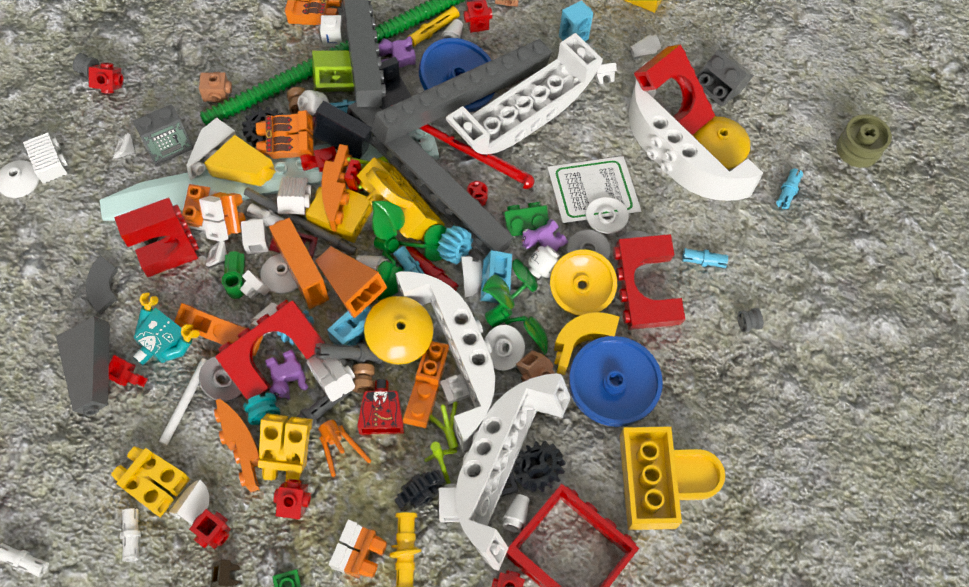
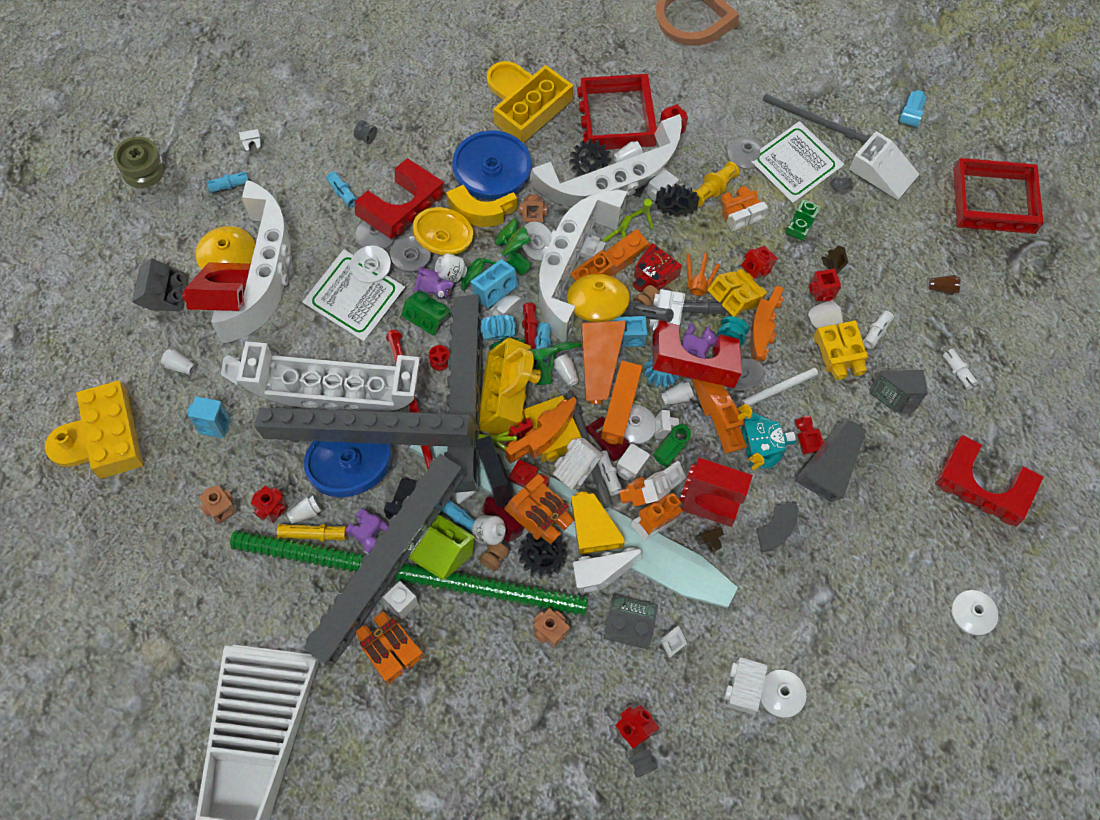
camera: 135 degrees left, 0 degrees up
none -> white tile [239,129,262,151]
none -> dark grey slope [869,370,928,414]

